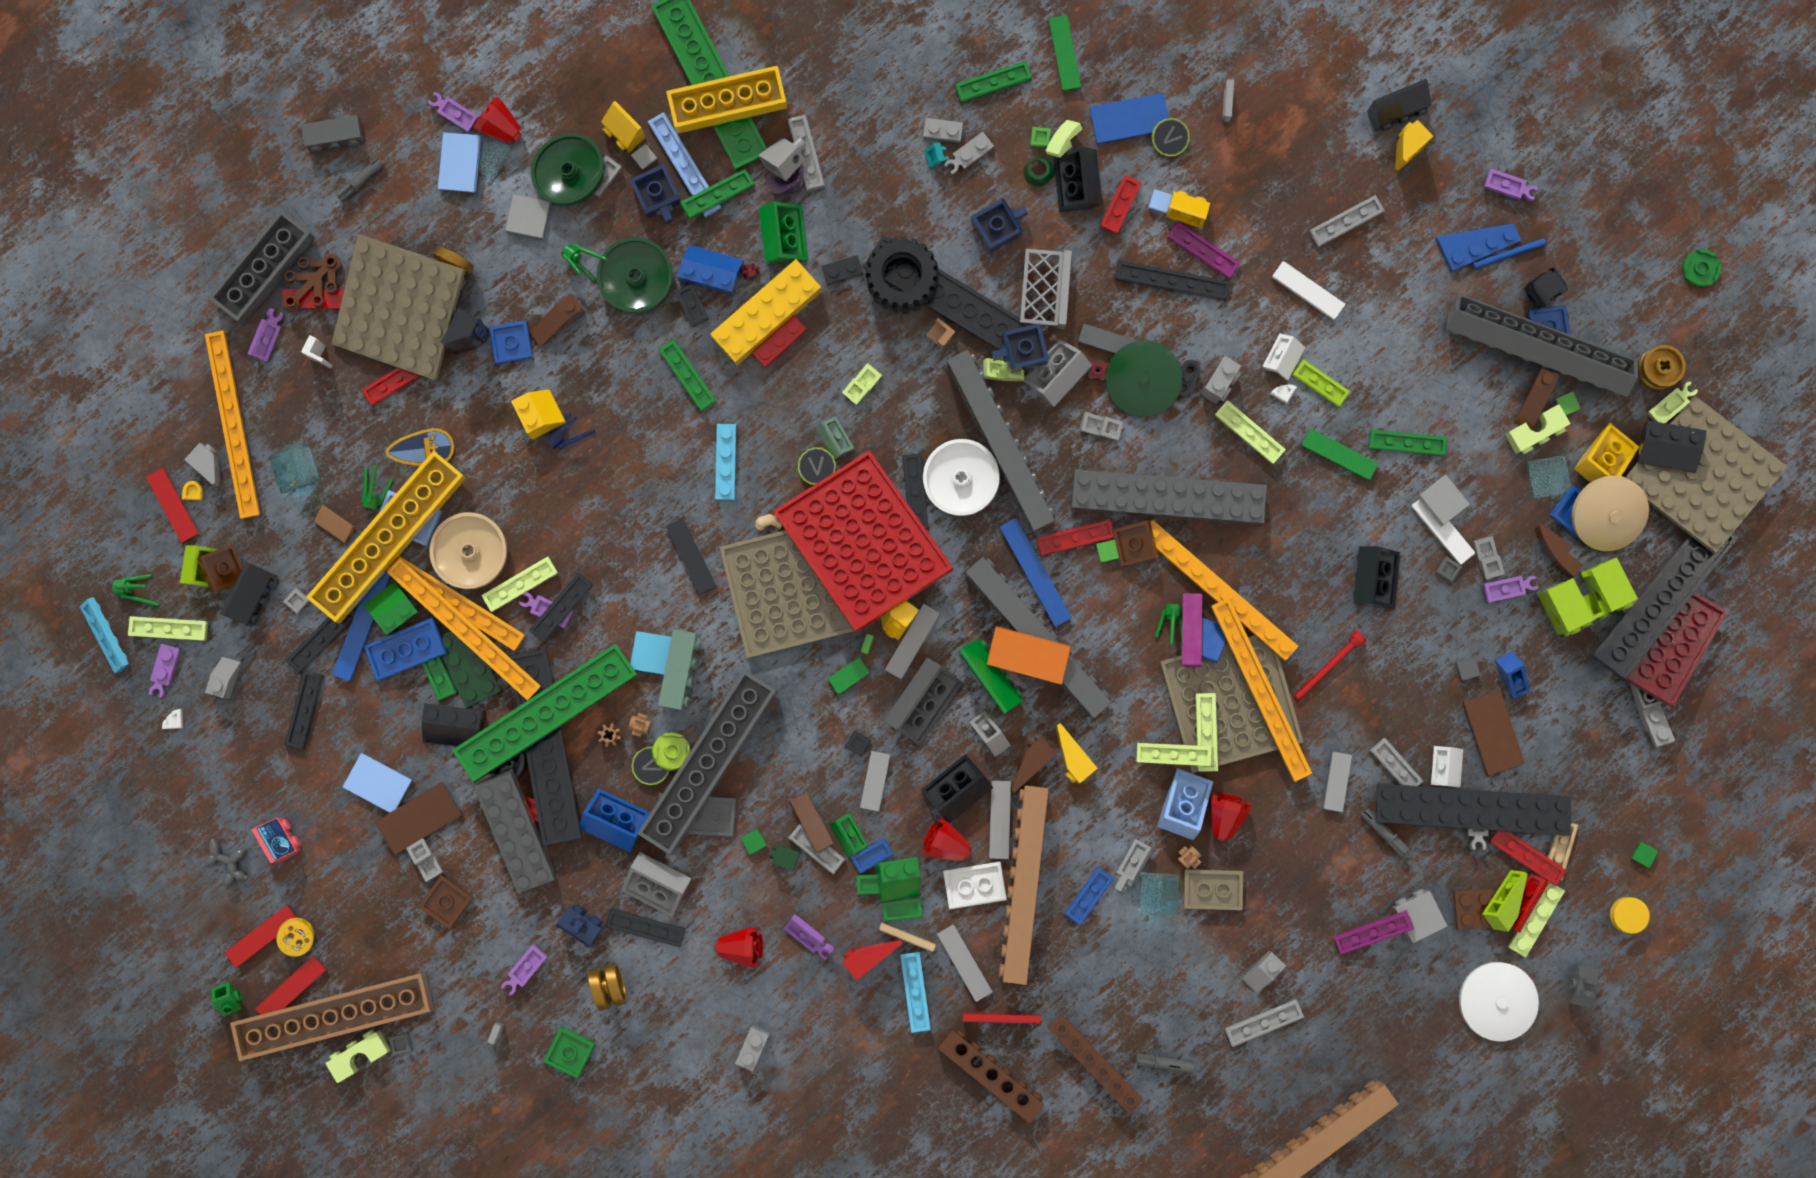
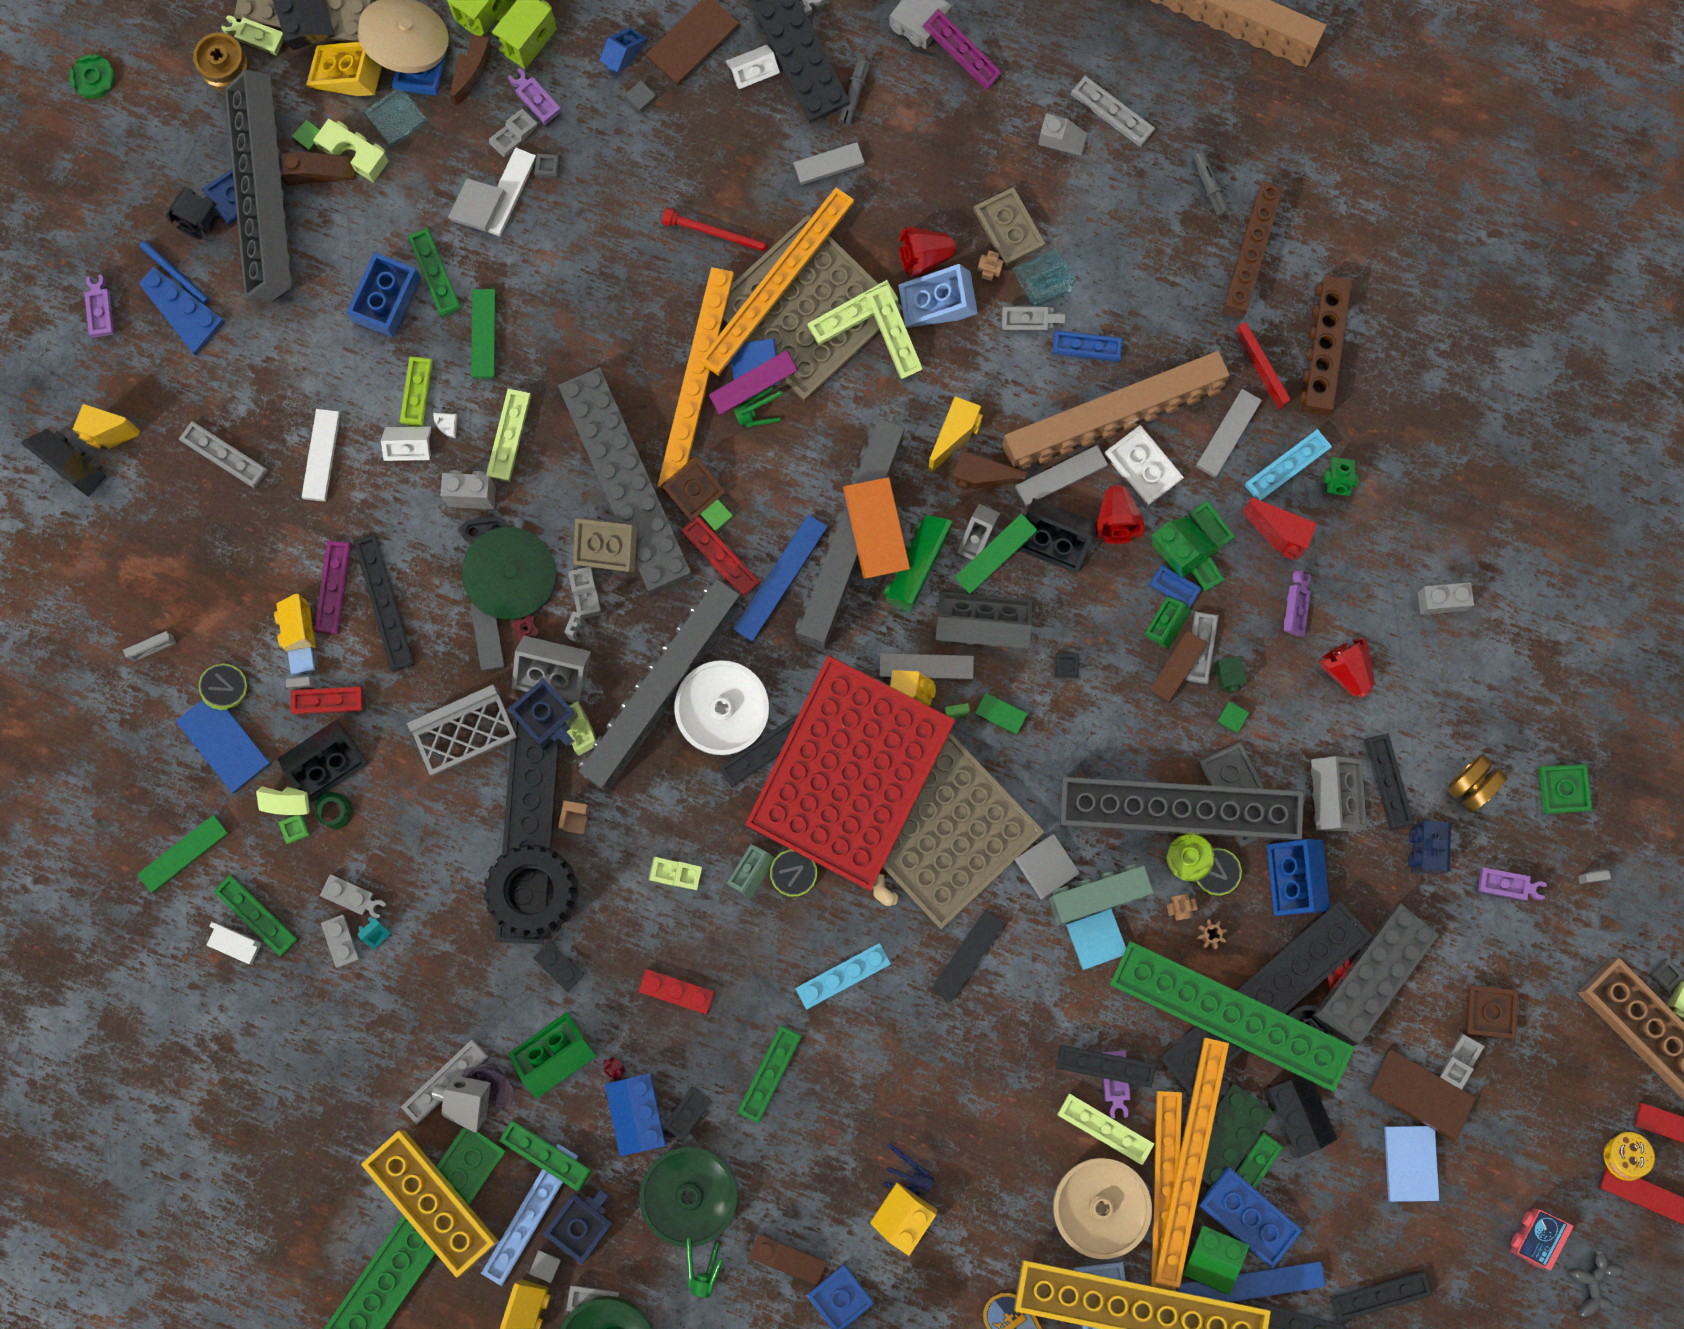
camera: 120 degrees left, 5 degrees down
yellow brick [710,259,822,366] -> none
light grey tile [860,751,890,811] -> none
tan tile [879,922,936,952] -> none
dark blue hinge [971,199,1028,254] -> none
black slope [1353,546,1400,609] -> none
light grey tile [1369,738,1424,786] -> none
none -> white panel [207,922,262,965]
none -> light grey tile [286,676,315,690]
none -> blue brick [346,252,421,338]
none -> light grey tile [564,611,587,644]
none -> dark tan plate [573,518,637,572]
none -> green tile [955,513,1039,594]
none -> light grey tile [1014,834,1080,899]
none -> green brick [1323,457,1359,496]

